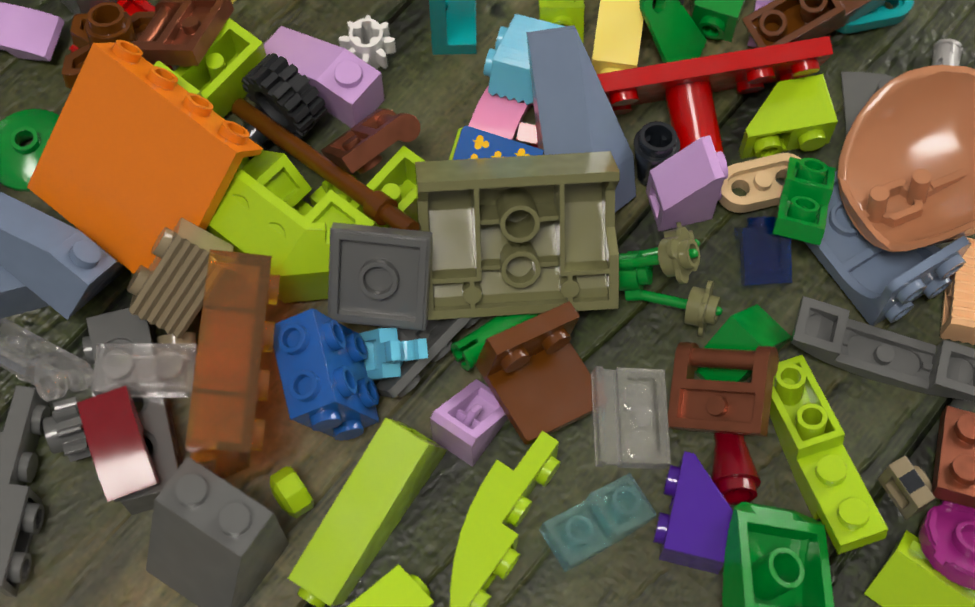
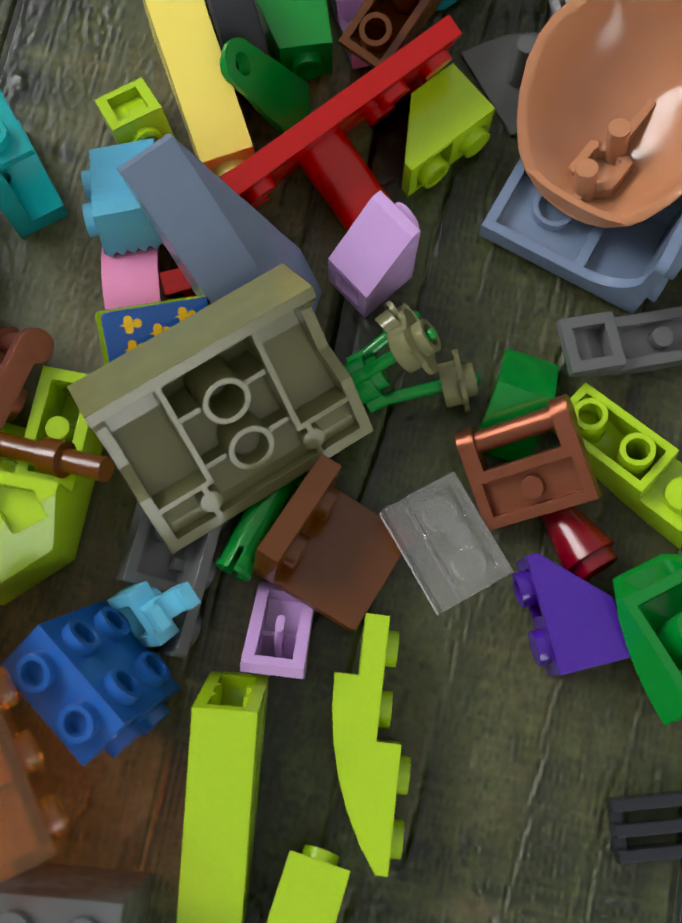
camera: 30 degrees left, 10 degrees up
lime tile [270,466,314,518] -> none
dark grey tile [328,222,433,331] -> none
clear light blue slope [539,473,657,572] -> none
black cone [634,121,680,186] -> none
tan plate [719,153,801,213] -> none
clear blue bracket [734,216,792,285] -> none
green slope [772,157,836,246] -> none

